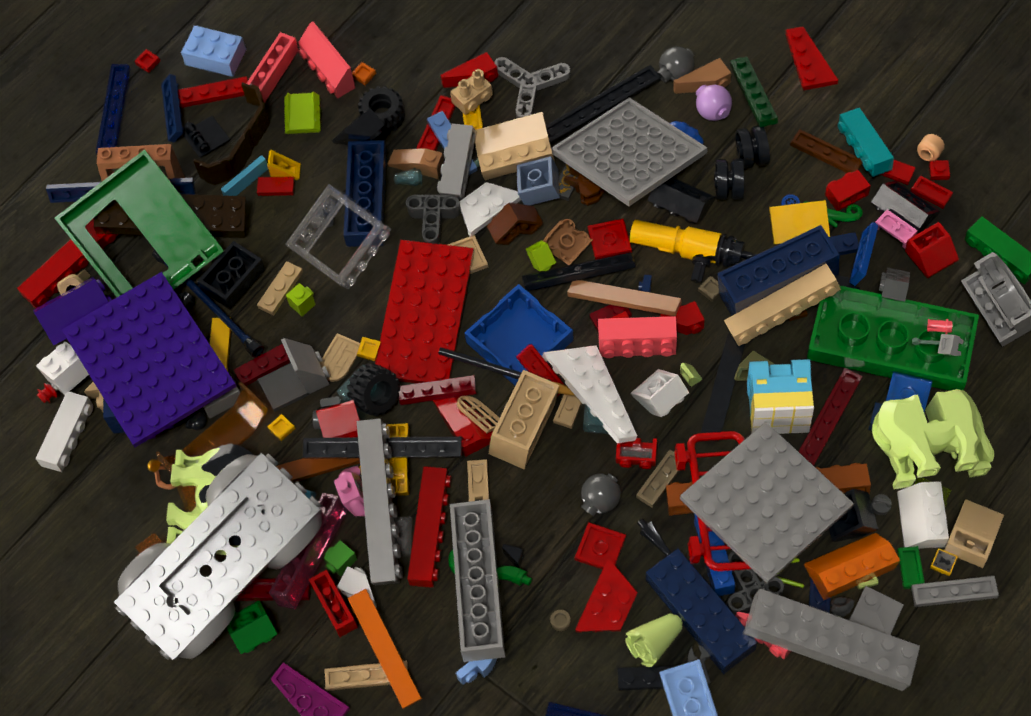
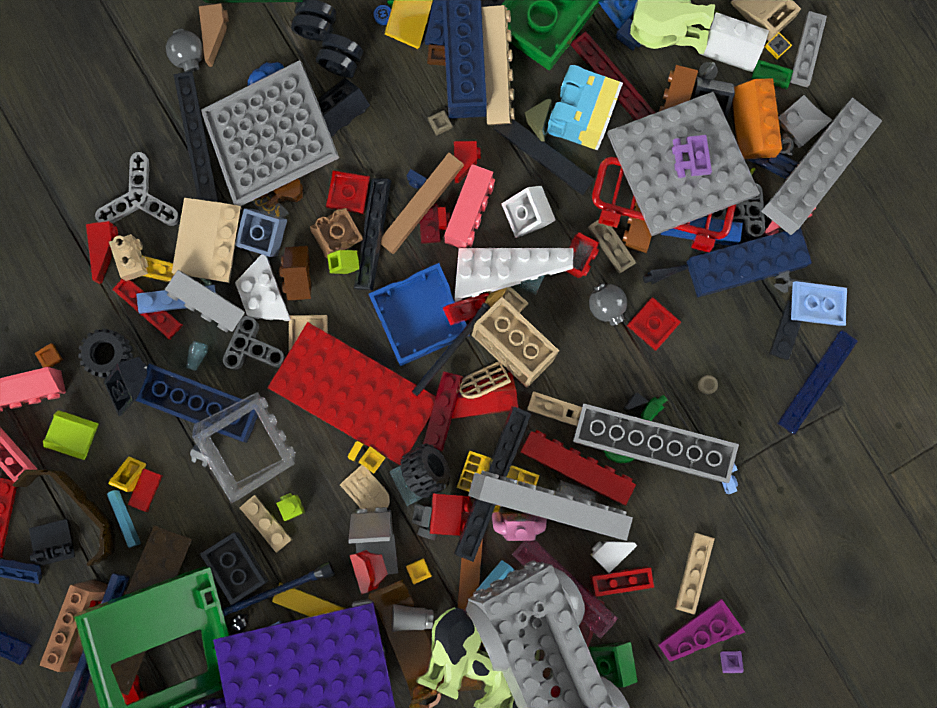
camera: 80 degrees left, 20 degrees up
dark red plate [234,344,291,388] -> none
bright green brick [323,540,357,577] -> none
orange tile [348,589,421,709] -> none
medium nougat slope [387,148,444,179] -> none
red wing [575,559,637,633] -> none
yellowish green cone [625,613,682,667] -> none
yellow piece [630,219,758,283] -> none
yellowish green slope [680,363,702,387] -> none
lavender brick [696,85,732,121] -> none
none -> yellow tile [347,441,364,462]
none -> red slope [350,550,388,594]
none -> light grey plant [392,604,433,632]
none -> medium lavender plate [672,135,712,178]

